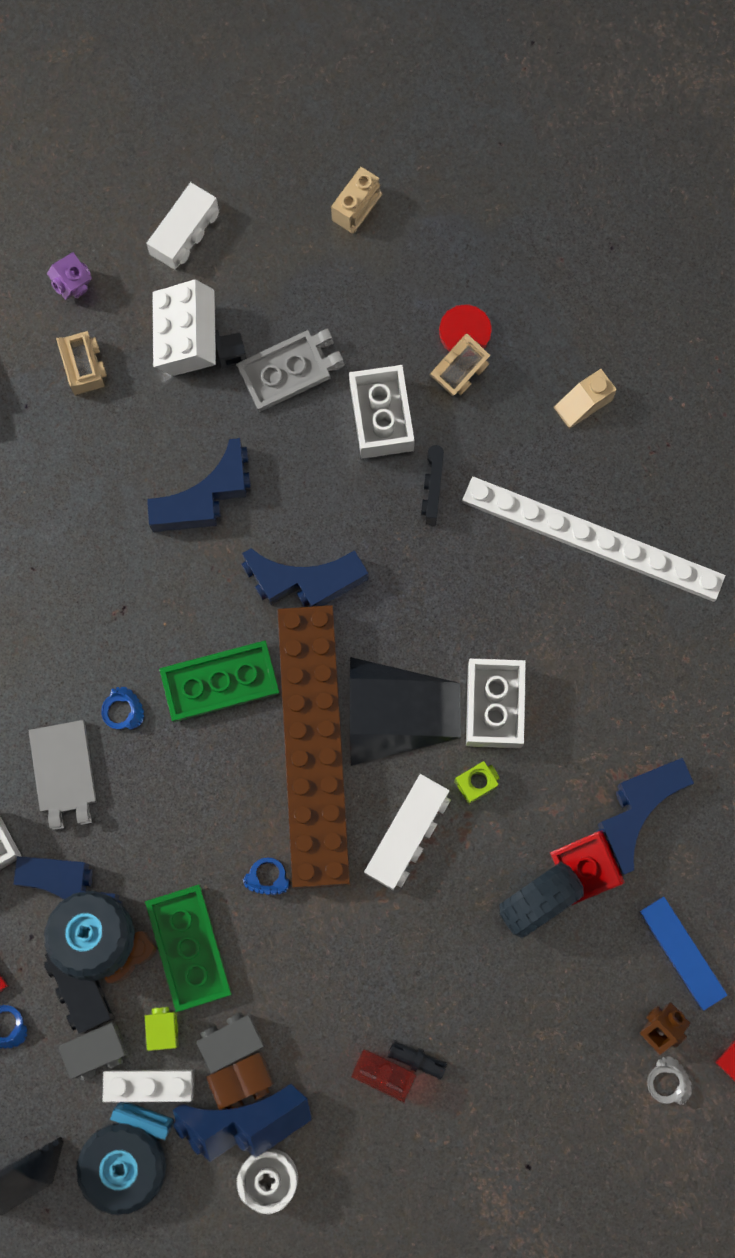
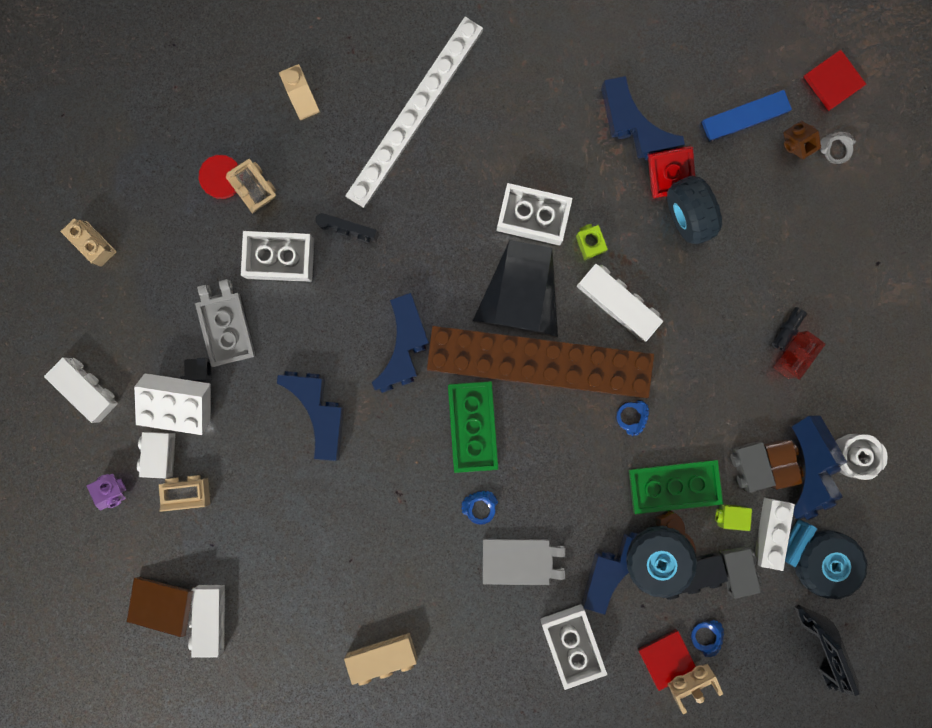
camera: 80 degrees left, 10 degrees up
none -> white brick [137,432,176,478]

